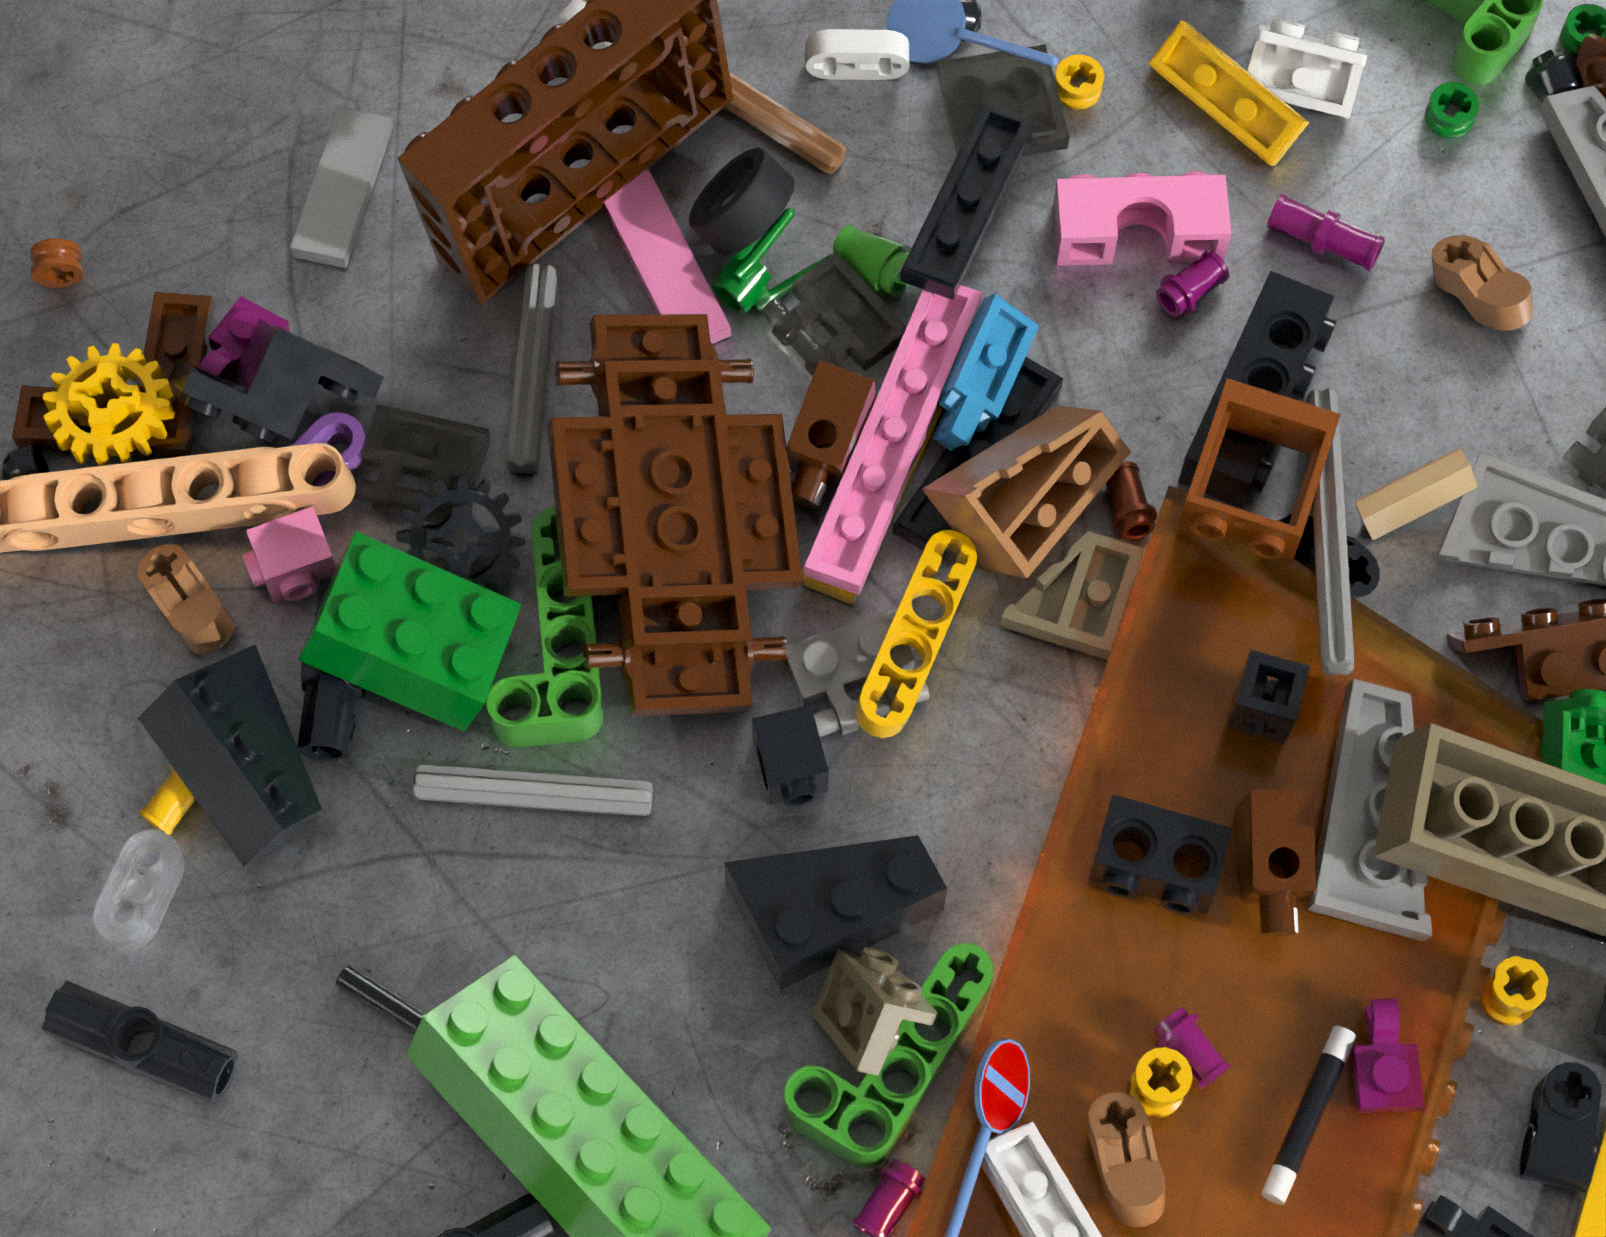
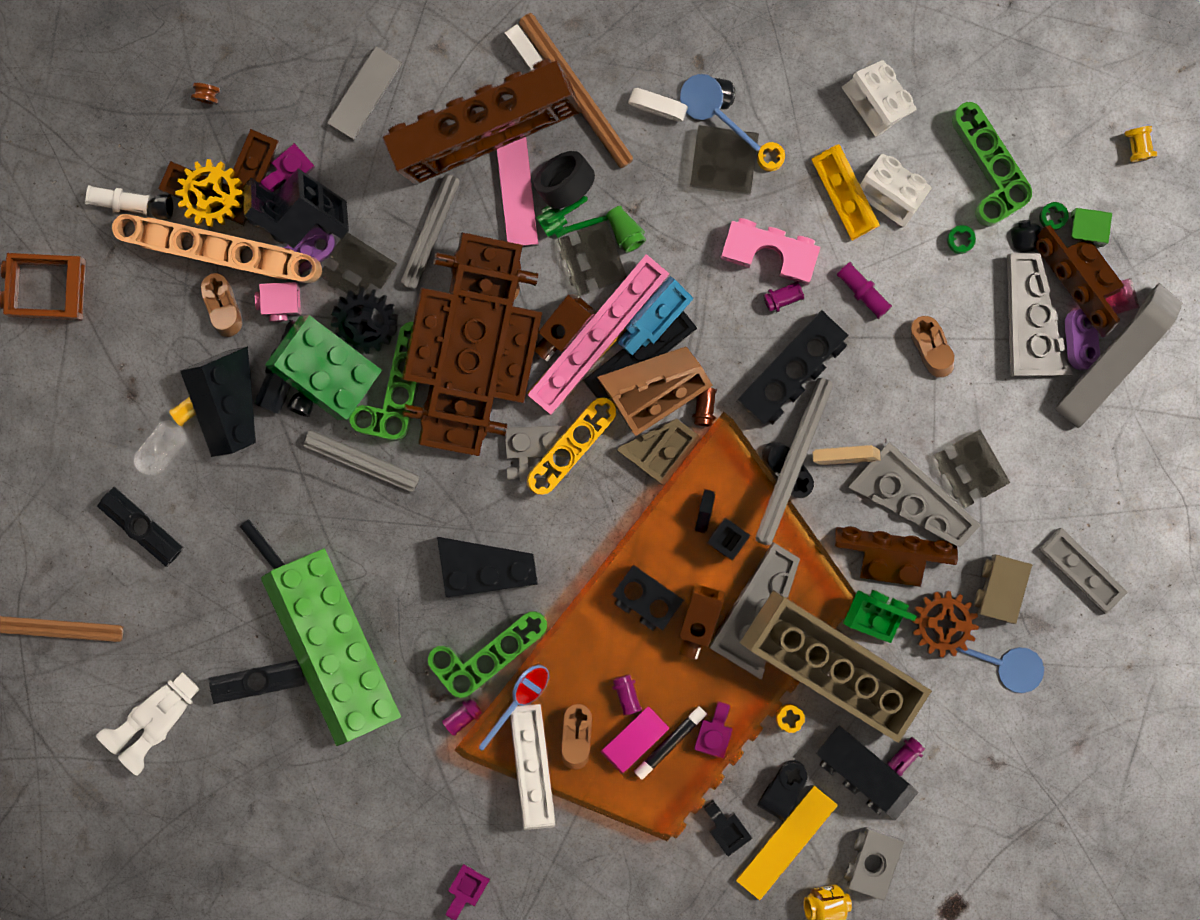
camera: 25 degrees right, 20 degrees up
black brick [752,705,829,807] -> none
dark tan bracket [812,947,937,1076] -> none
black tile [900,101,1036,300] -> none
yellow bush [1129,1047,1193,1118] -> none
dark orange window [1179,378,1341,561] -> none
none -> black hinge [287,392,314,417]
none -> dark pink slope [601,706,669,774]
none -> black tile [694,489,716,534]

